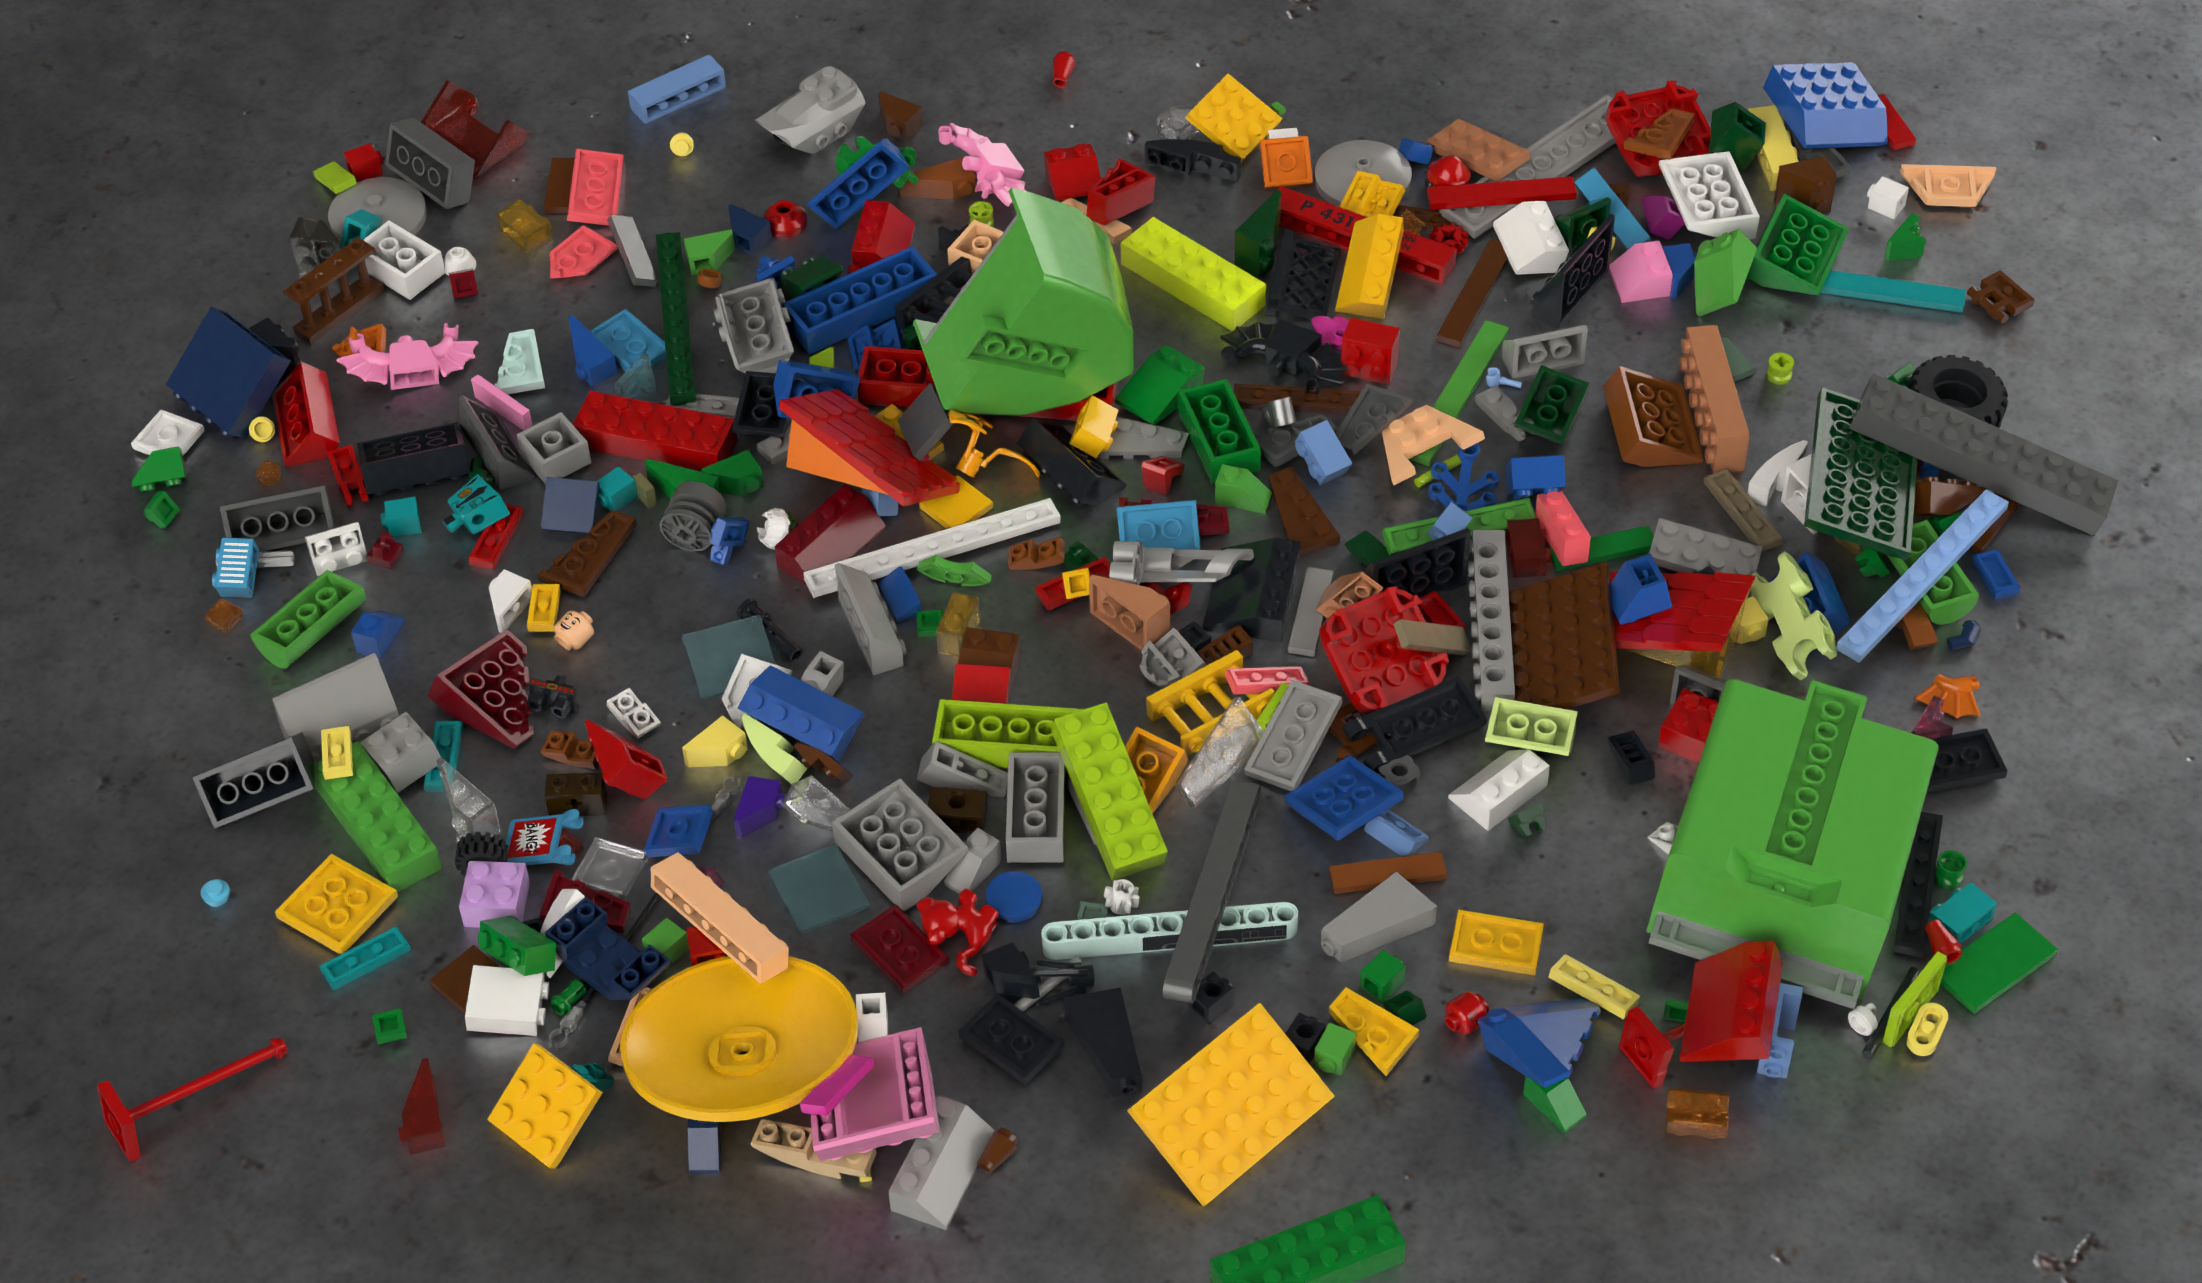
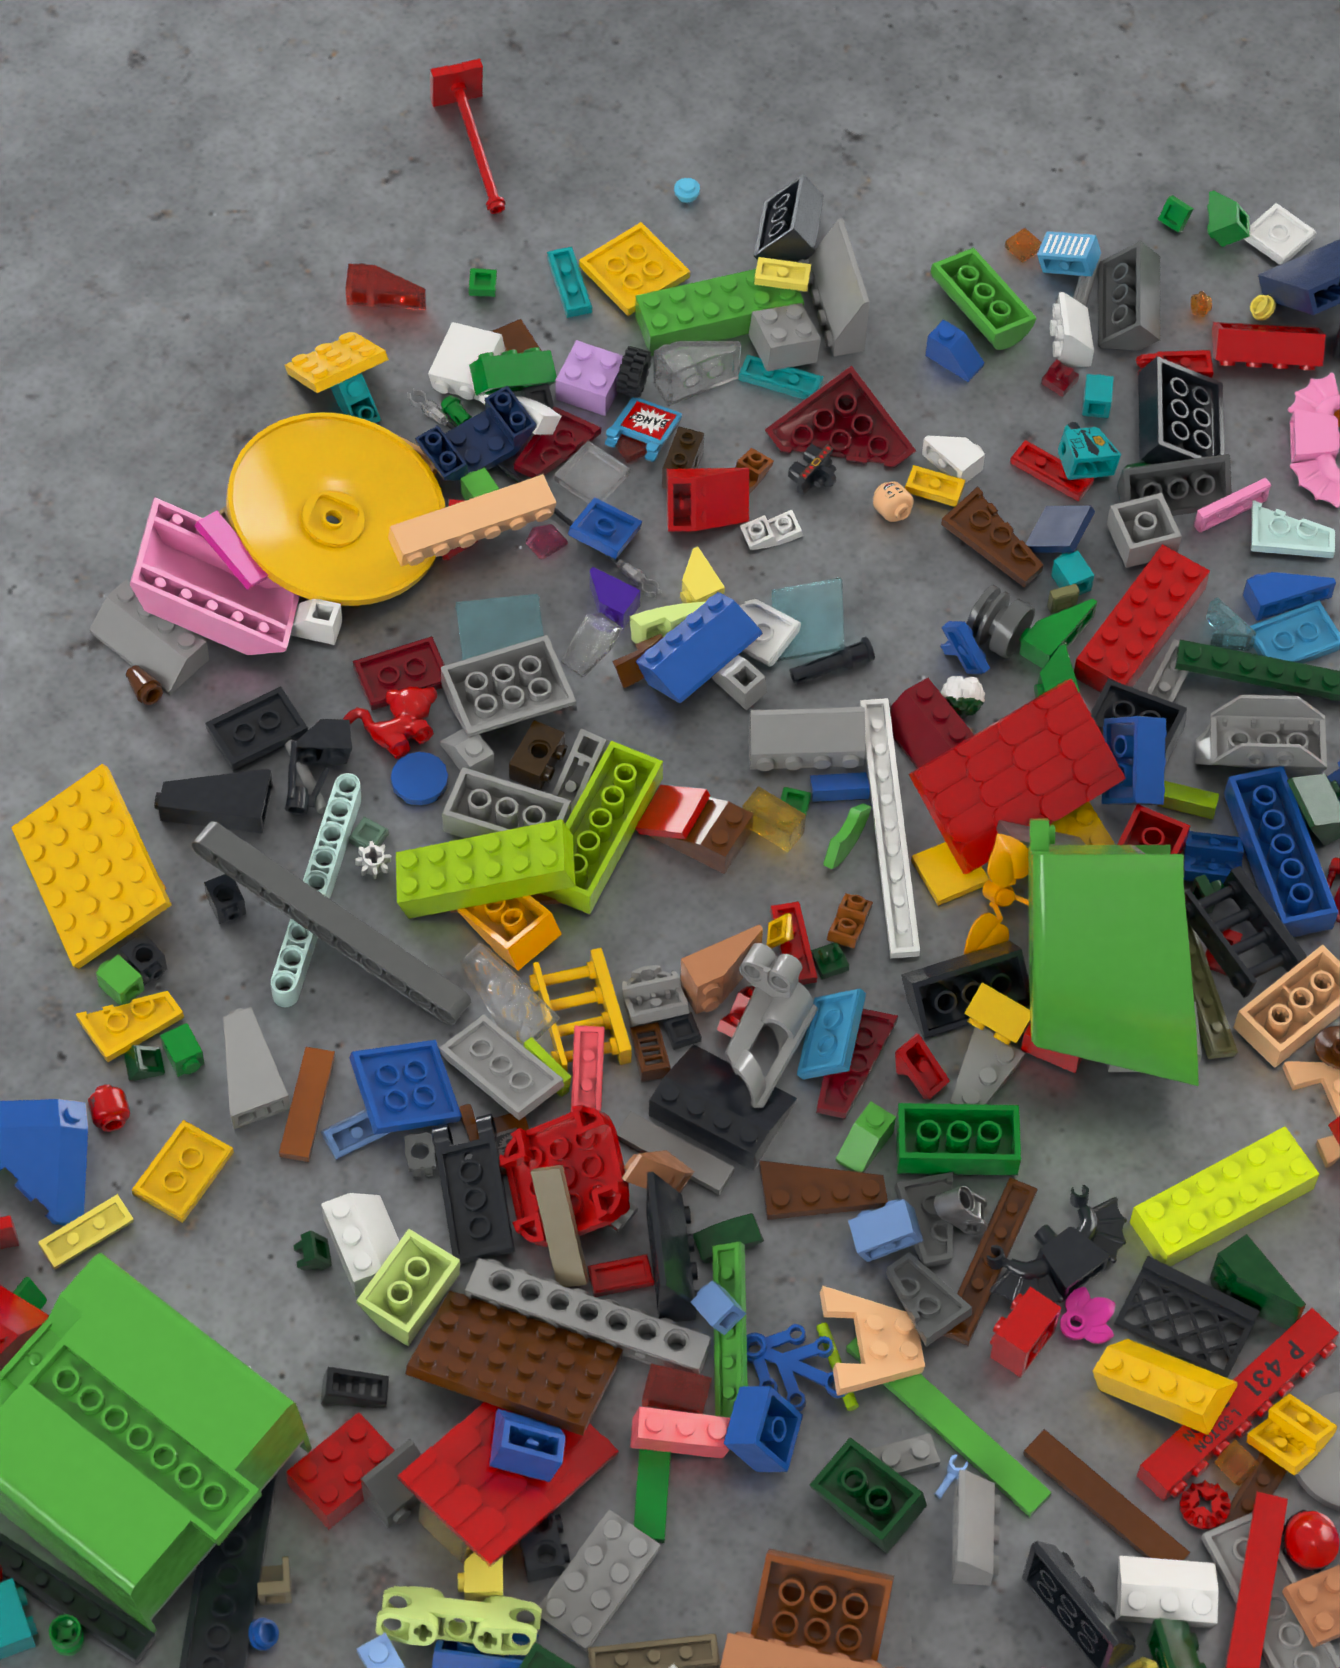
camera: 105 degrees right, 10 degrees up
green slope [1115,344,1205,425] -> none

